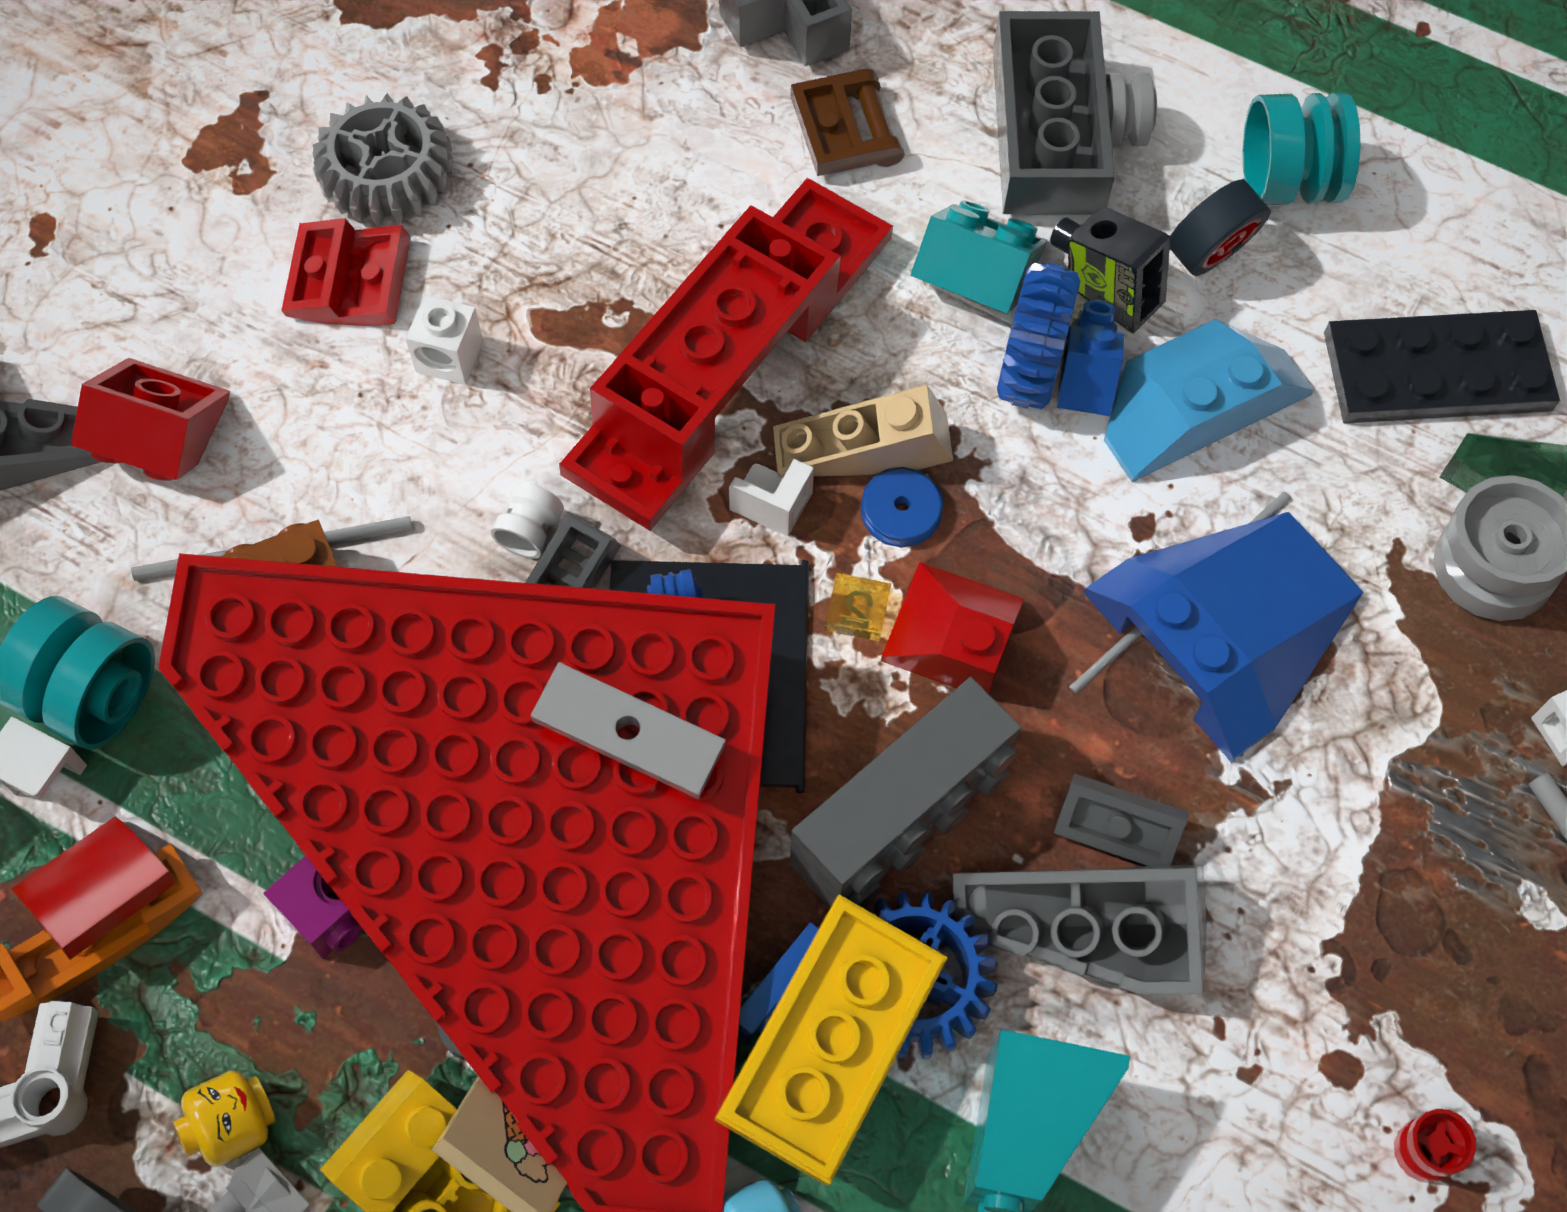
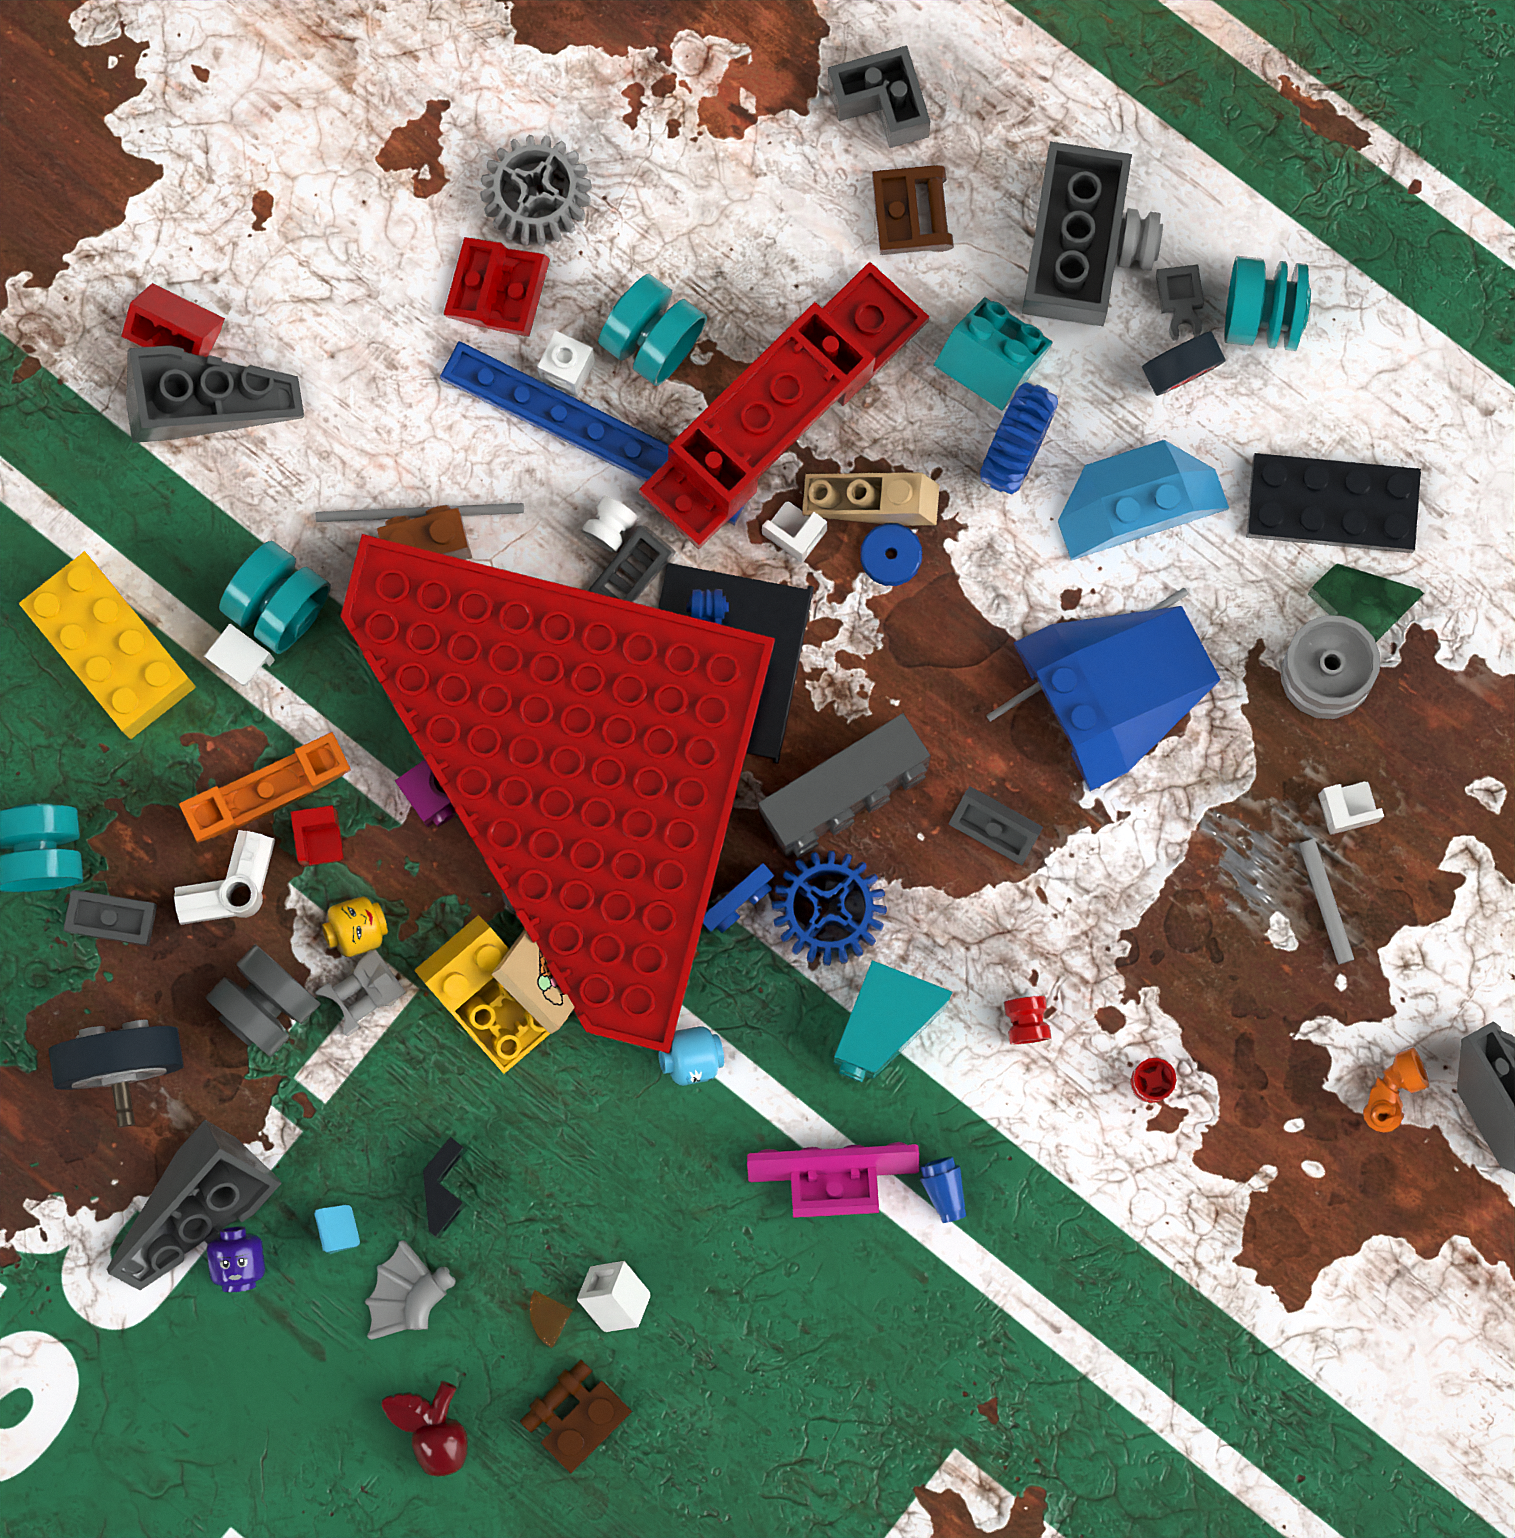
camera: 15 degrees right, 15 degrees up
red slope [11,816,176,960] -> none
red slope [71,358,230,481] -> none
light grey tile [530,662,726,799] -> none
yellow tile [714,894,948,1186] -> none
clear yellow tile [825,573,891,642] -> none
red slope [881,562,1025,694] -> none
dark grey wedge [953,865,1207,994] -> none
black torso [1050,207,1171,334] -> none
blue brick [1057,300,1124,416] -> none
none -> red panel [291,805,344,867]
none -> blue tile [440,341,746,526]
none -> teal wheel [598,273,707,386]
none -> red wheel [1004,996,1052,1045]
none -> dark grey plate [1156,264,1204,341]

